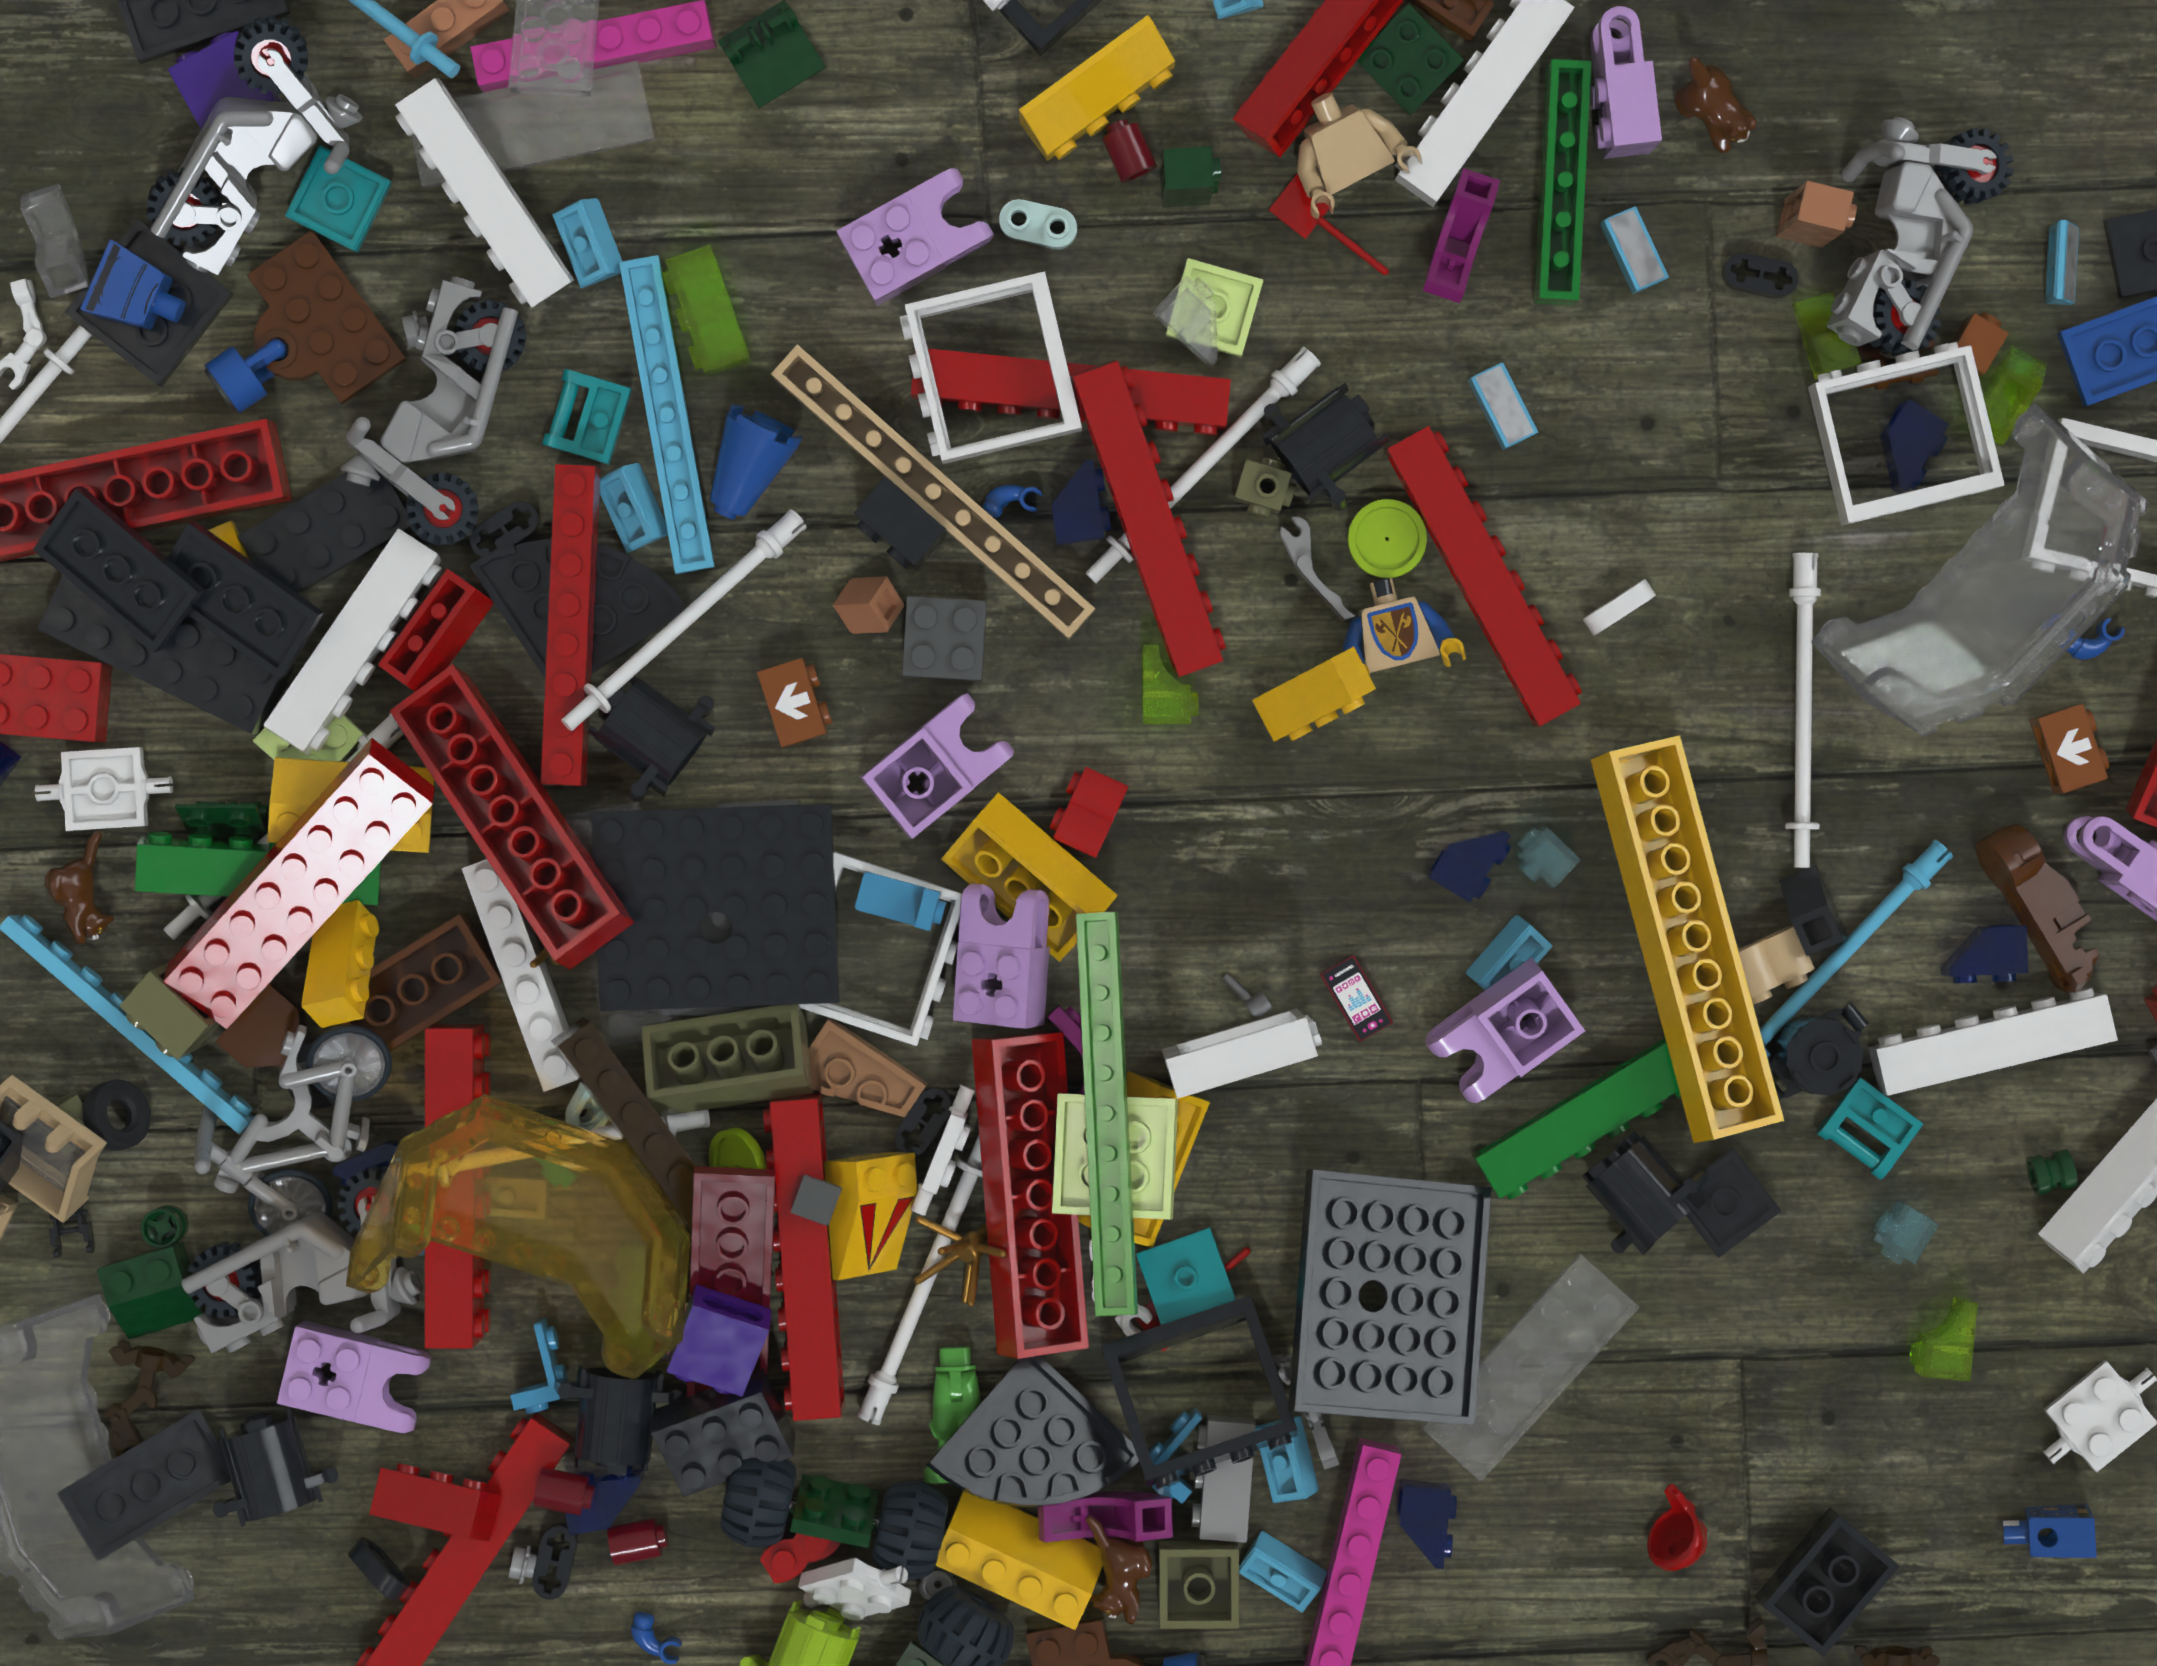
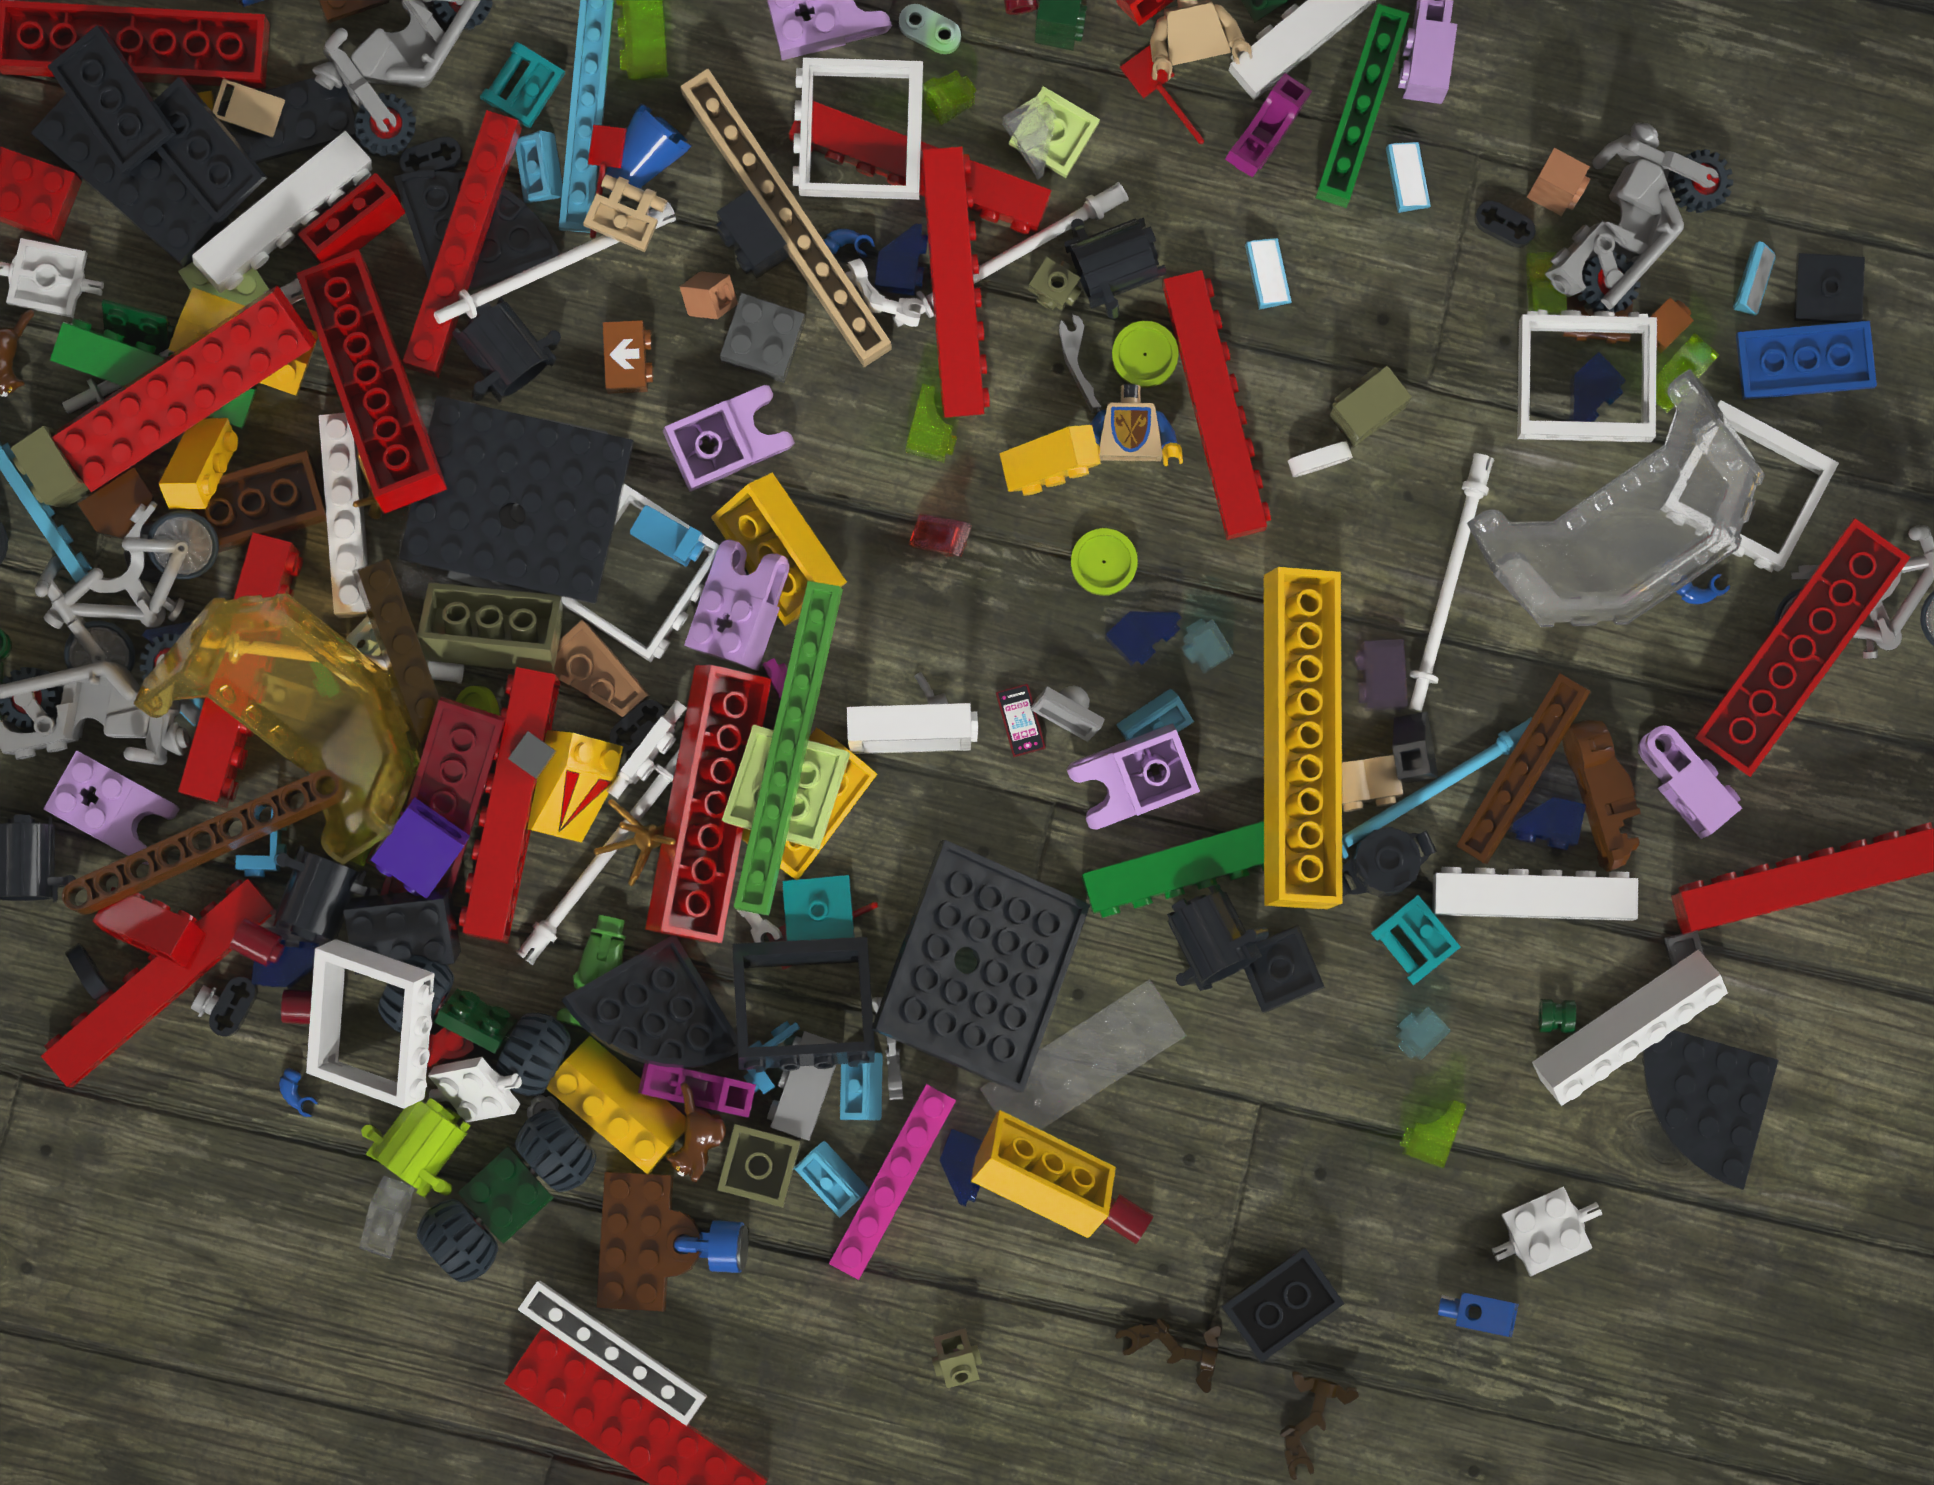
camera: 10 degrees right, 5 degrees down
red brick [1049,767,1129,858] -> none
red hat [1647,1483,1708,1571] -> none
reddish brown animal [1675,56,1757,153] -> none
dark orange brick [2029,704,2109,794] -> none
none -> reddish brown beam [62,769,347,915]
none -> tan piece [212,79,285,138]
none -> white window [306,939,434,1109]
none -> tan plate [583,174,668,252]
none -> red piece [588,125,627,239]
none -> white piece [845,258,923,327]
none -> clear red tile [909,514,972,557]
none -> clear neon green arch [923,70,977,125]
none -> yellow slope [971,1110,1116,1238]
none -> light grey tile [1031,685,1105,741]
none -> lime piece [1071,528,1138,596]
none -> dark red brick [1103,1194,1154,1244]
none -> olive brick [1329,366,1412,448]
none -> clear purple brick [1355,639,1408,711]
none -> reddish brown plate [1456,673,1591,864]

